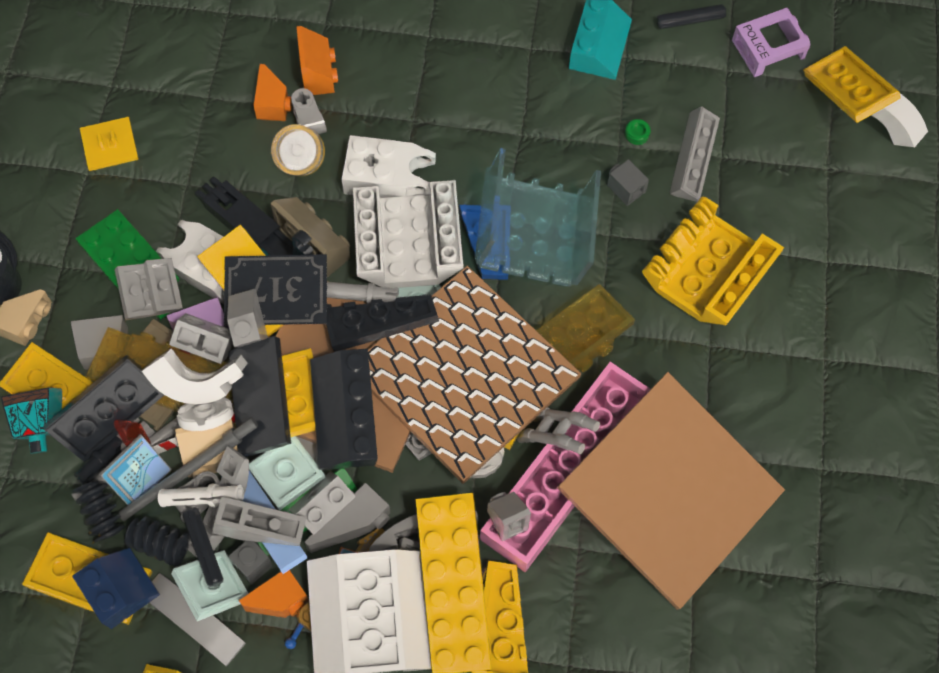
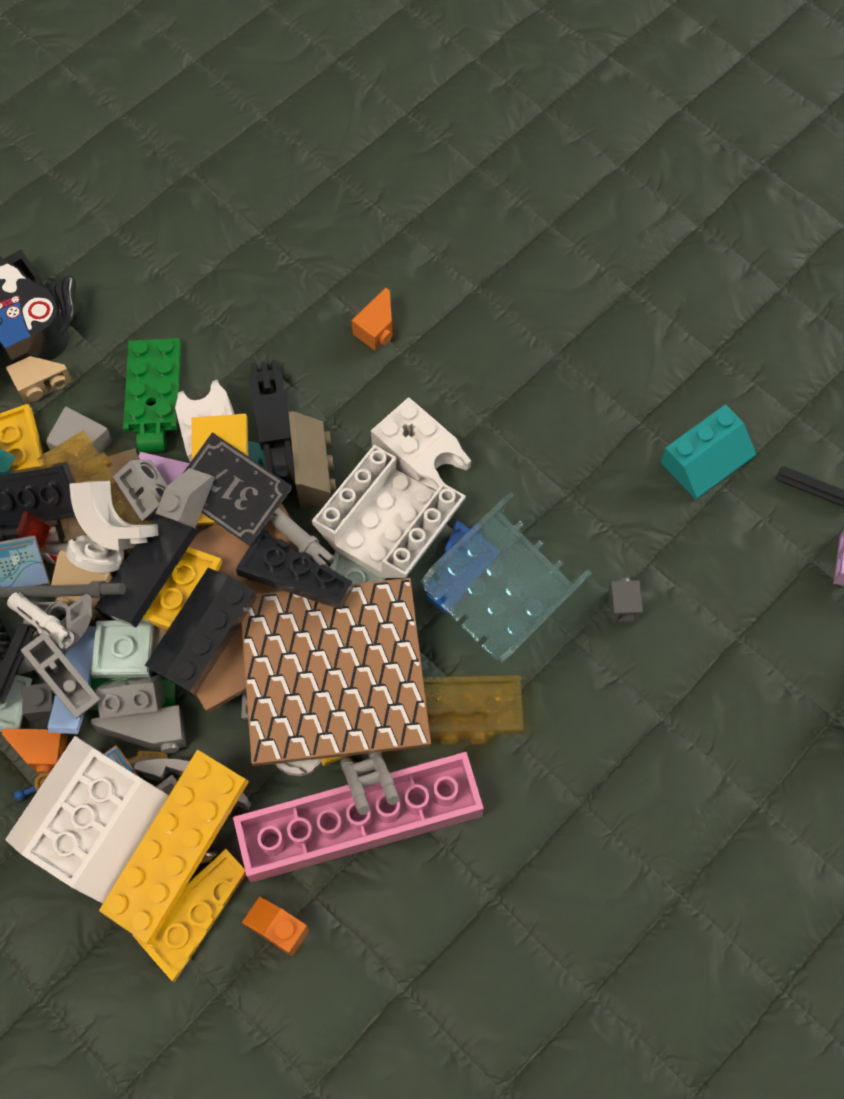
camera: 40 degrees right, 0 degrees up
yellow piece [80,117,139,171] -> none
light grey slope [115,258,183,320] -> none
clear piece [271,124,325,177] -> none
light grey piece [291,88,327,135] -> none
orange slope [297,26,338,95] -> none
light grey slope [487,492,531,542] -> none
medium nougat tile [557,372,785,610] -> none
green tile [625,119,651,145] -> none
yellow slope [642,197,784,325] -> none
light grey slope [670,106,720,202] -> none
none -> orange slope [242,896,310,957]

